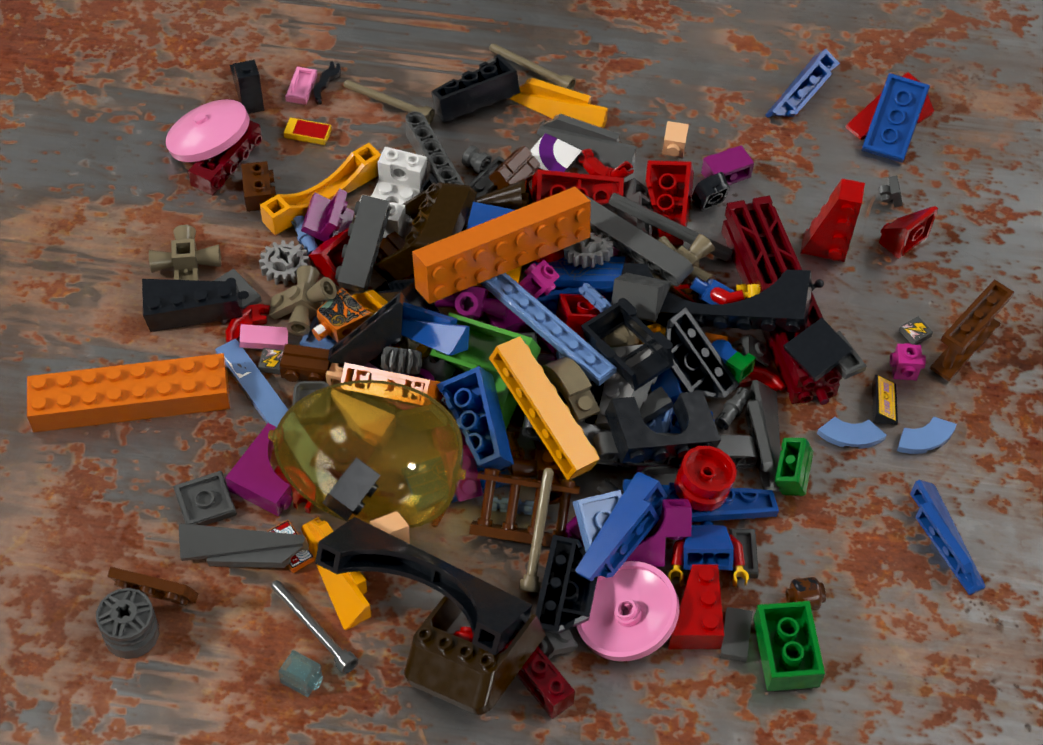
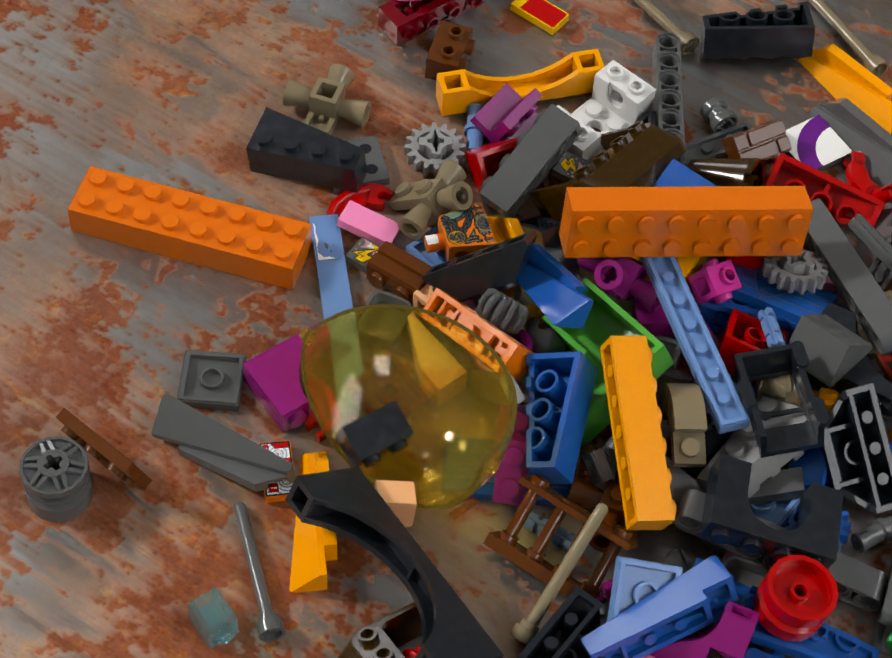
camera: 25 degrees right, 0 degrees up
none -> dark grey tile [552,151,591,183]
none -> dark grey tile [581,448,614,485]

